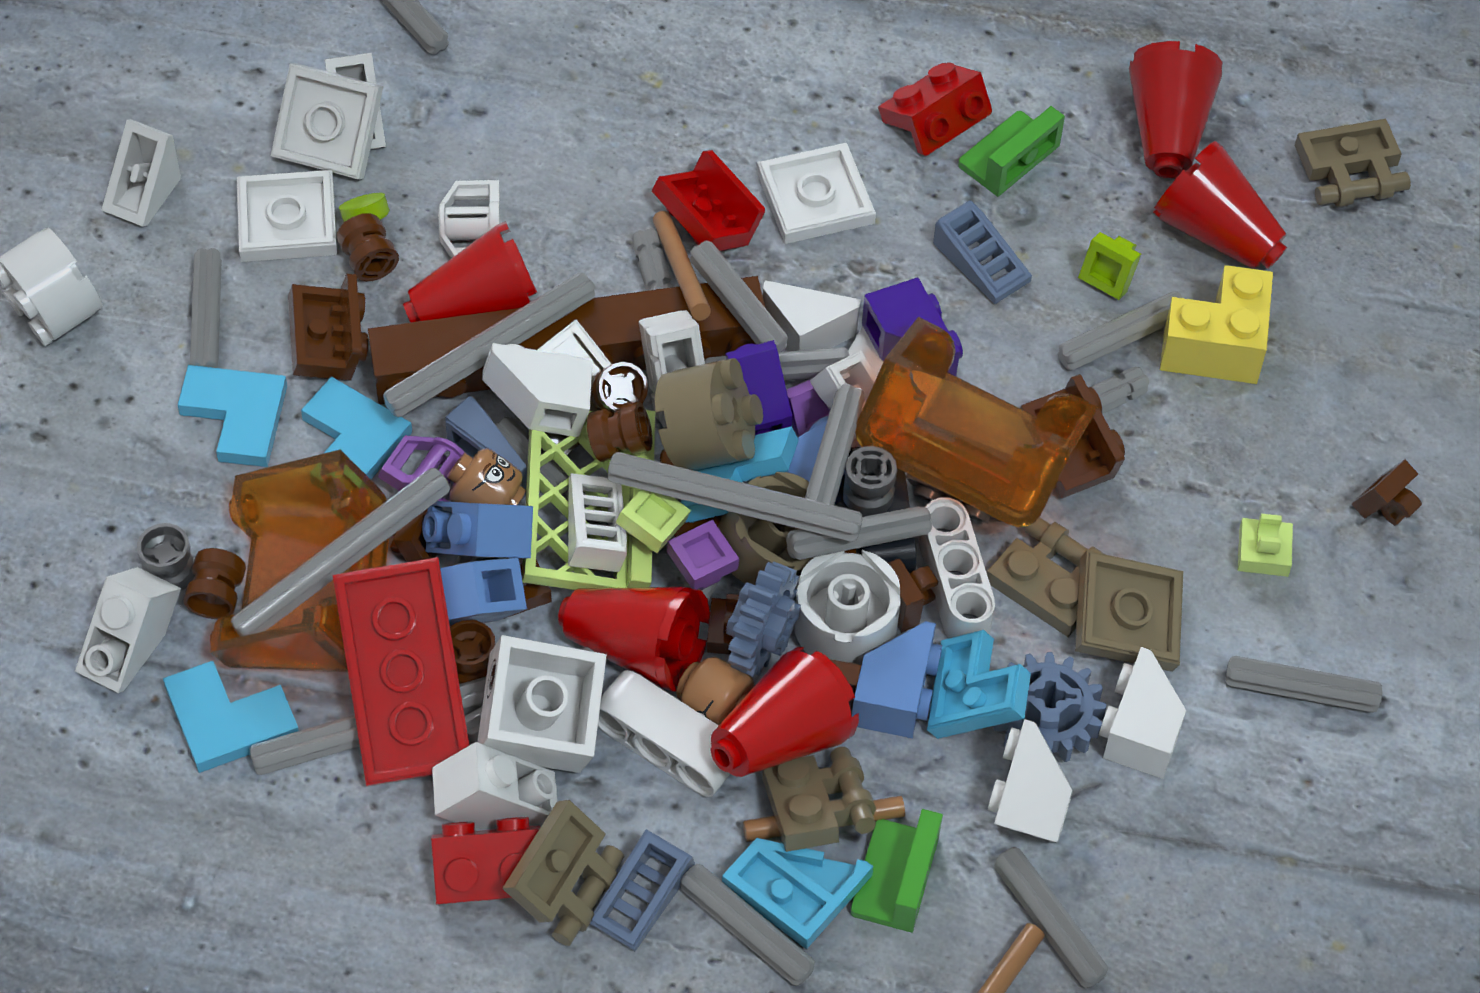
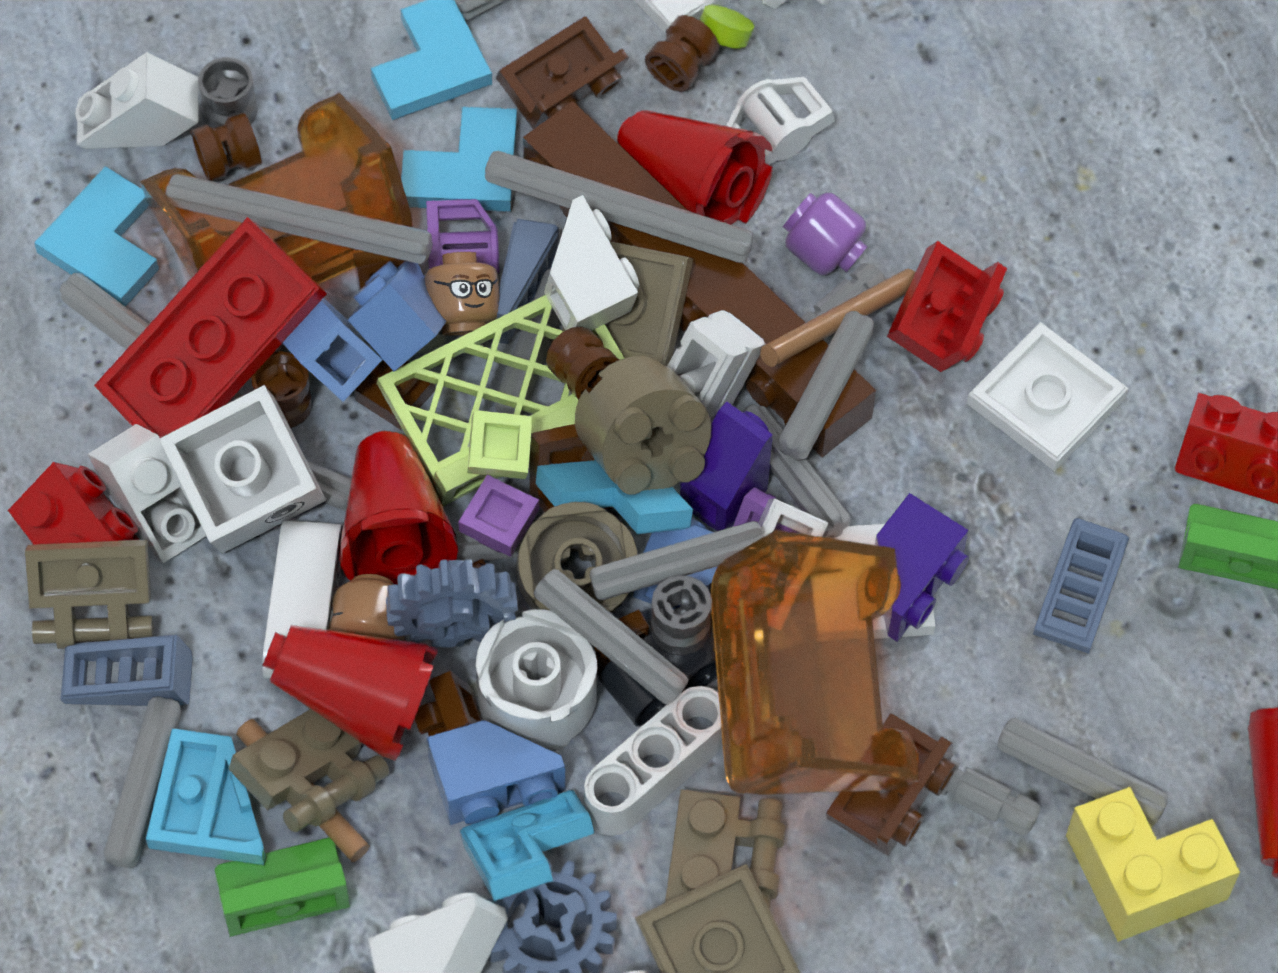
camera: 60 degrees right, 5 degrees up
white slope [568,473,627,572] -> none
wheel [591,362,648,414] -> none
light grey axle [608,452,863,542] -> none
white slope [762,280,861,352] -> none
reddish brown tile [888,558,939,633] -> none
lime tile [1078,232,1141,300] -> none
none -> medium lavender head [783,192,868,275]

